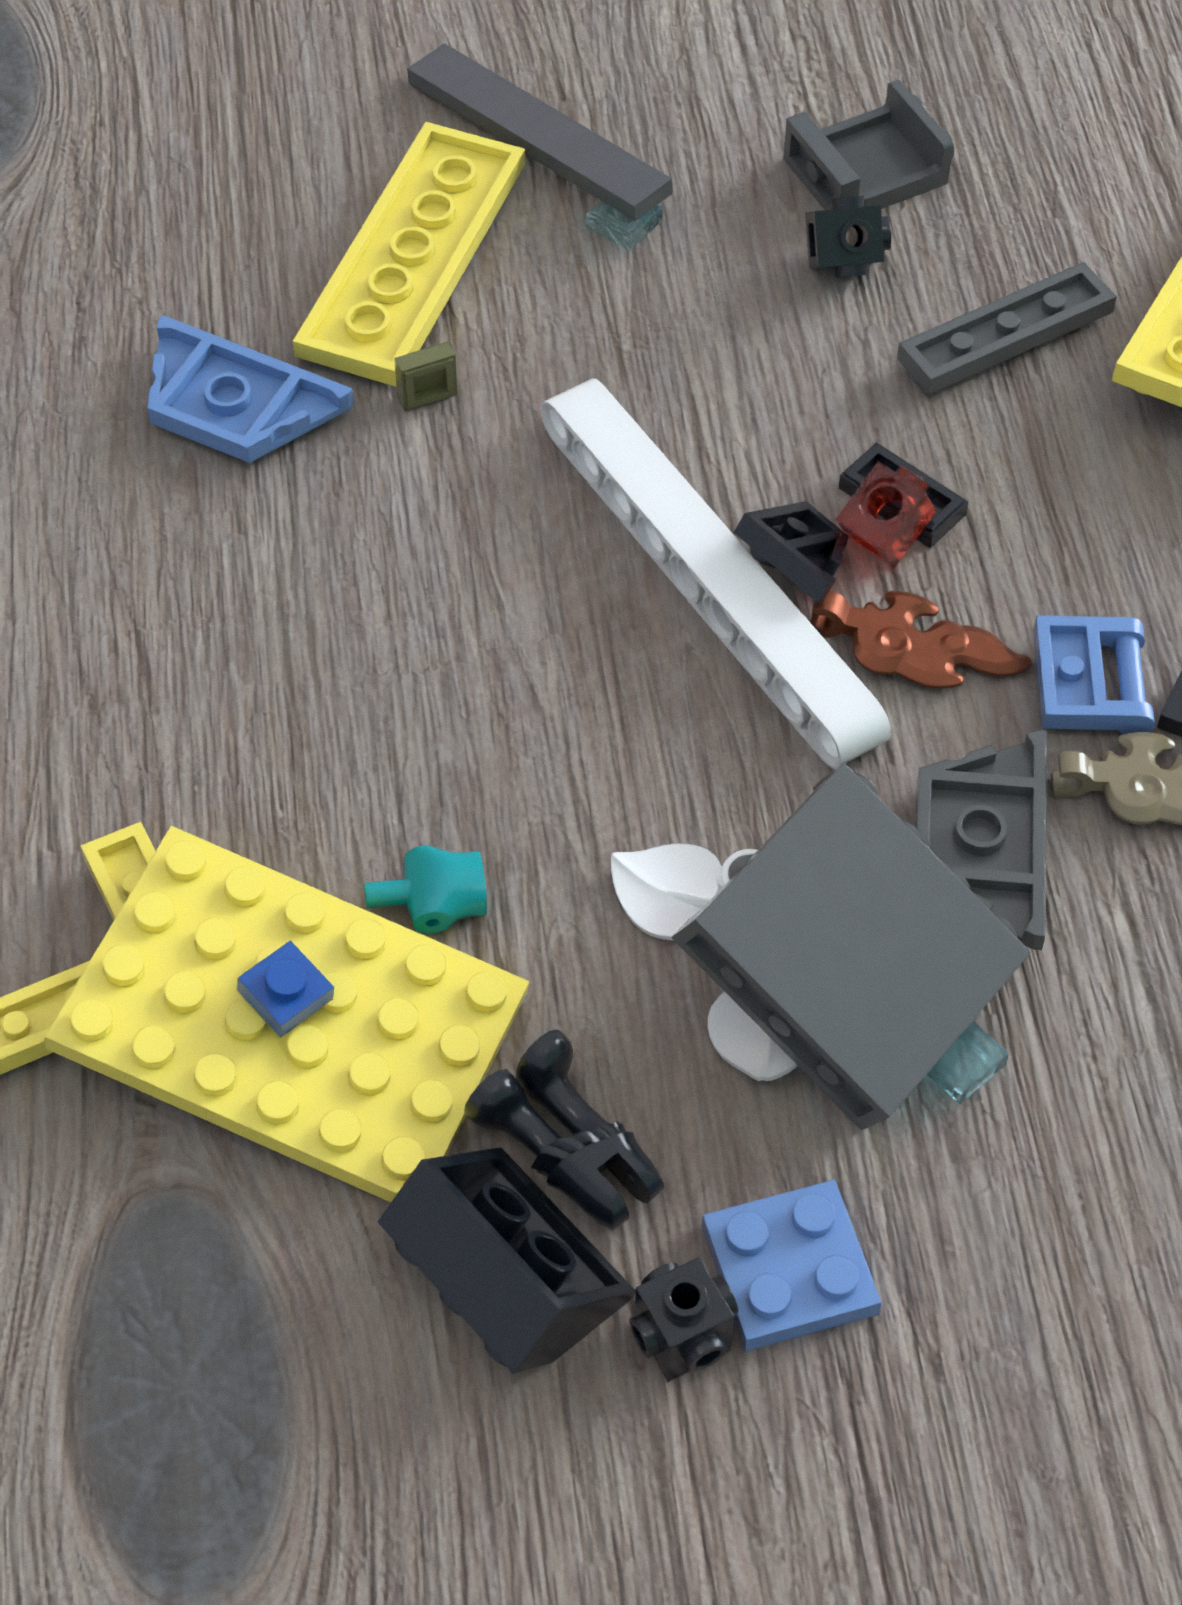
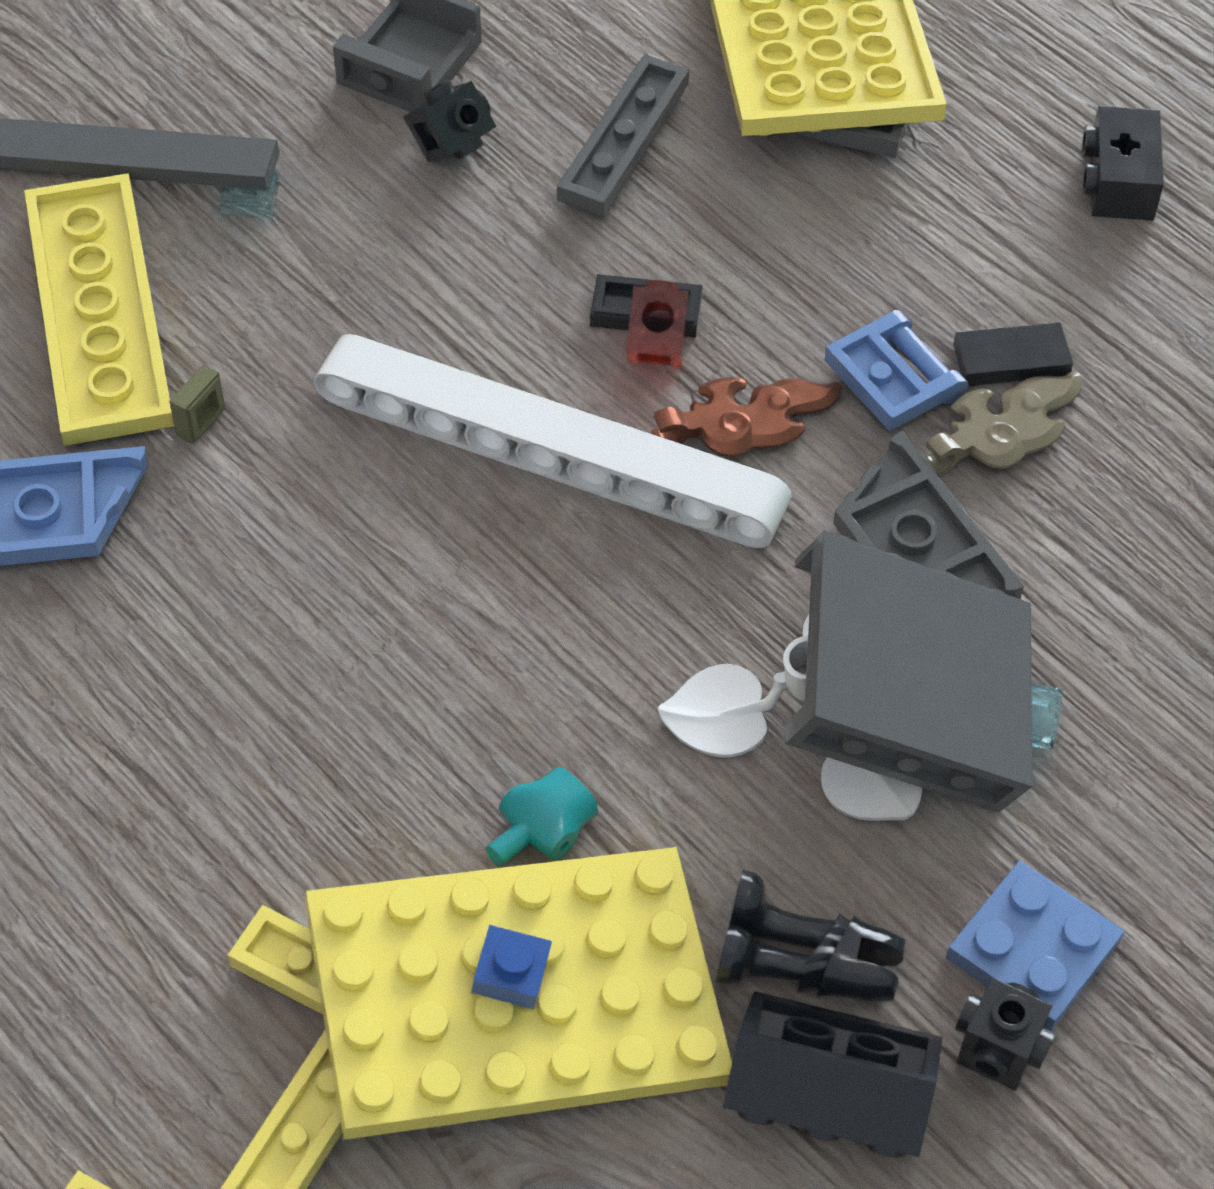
camera: 35 degrees left, 0 degrees up
black wing [733,501,849,603] -> none

